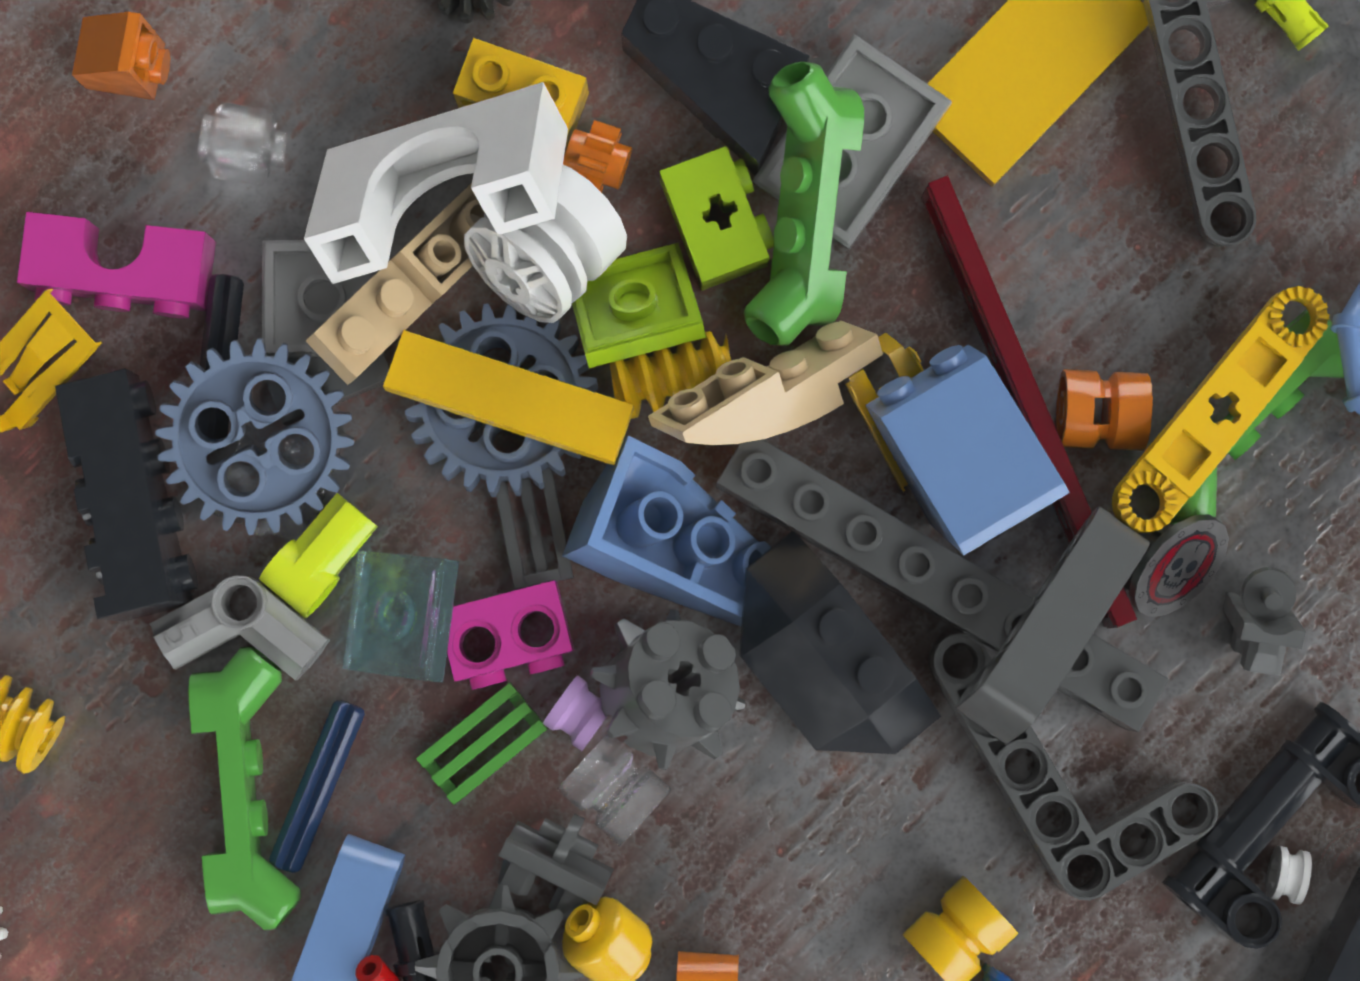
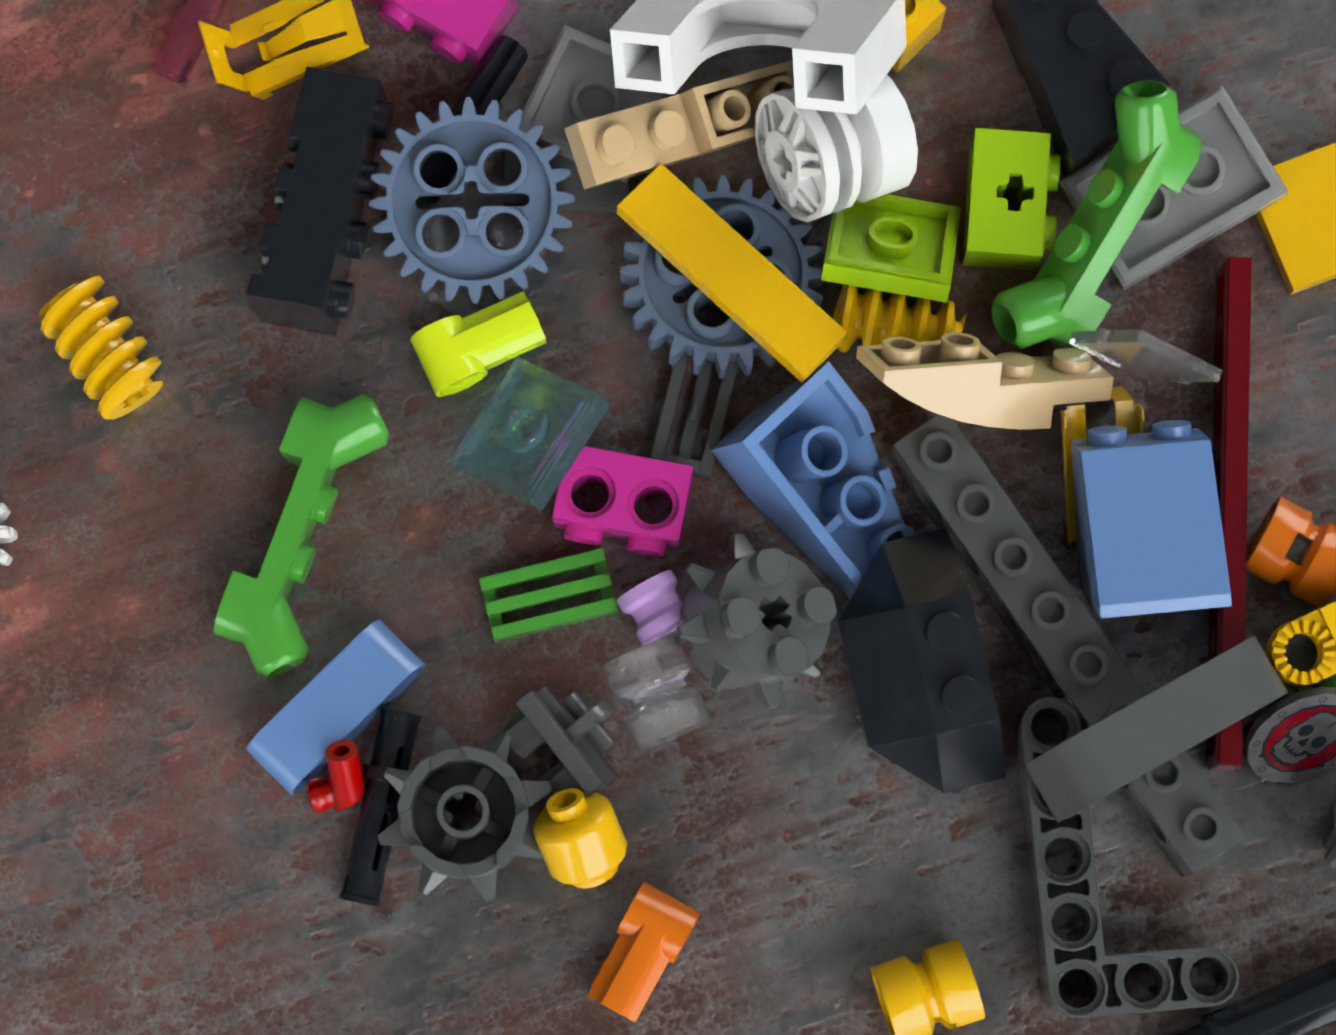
camera: 25 degrees right, 5 degrees down
light grey piece [150,575,330,680] -> none
dark blue axle [269,700,365,873] -> none
orange gear [563,120,632,193] -> none
none -> clear piece [1069,328,1222,385]

